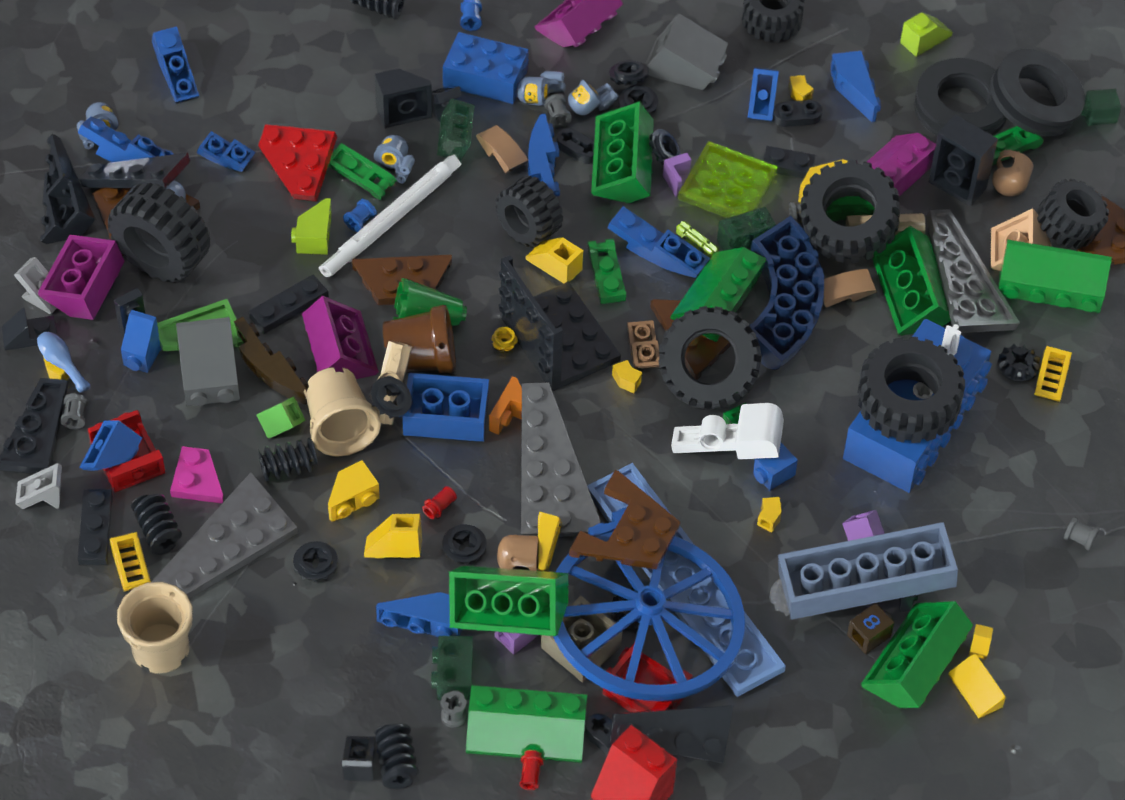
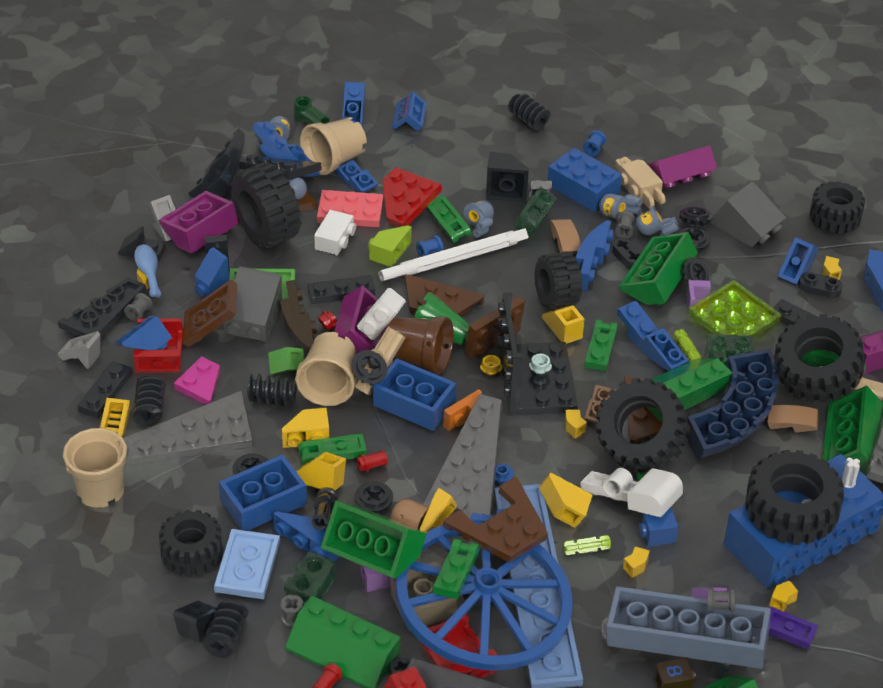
camera: 25 degrees right, 10 degrees down
none -> black tyre [159,509,223,576]
none -> reddish brown plate [182,279,237,347]
none -> light blue plate [214,529,280,599]
none -> blue brick [219,454,307,531]
none -> dark green piece [294,96,330,124]
none -> green plate [298,433,367,466]
none -> tan piece [300,117,367,175]
none -> black pin [312,487,338,530]
none -> white brick [314,210,356,256]
none -> coral plate [317,190,383,227]
none -> red plate [317,311,337,331]
none -> white brick [357,288,406,340]
none -> blue panel [392,91,427,131]
none -> green plate [433,538,480,600]
none -> reddish brown plate [464,296,525,360]
none -> blue plate [495,464,514,486]
none -> light aqua plate [529,354,552,374]
none -> yellow slope [539,472,592,528]
none -> lime axle [563,535,611,555]
none -> tan hinge [615,157,666,208]
none -> dark grey bush [708,588,735,612]
none -> yellow piece [769,580,798,612]
none -> dark purple plate [769,607,818,650]

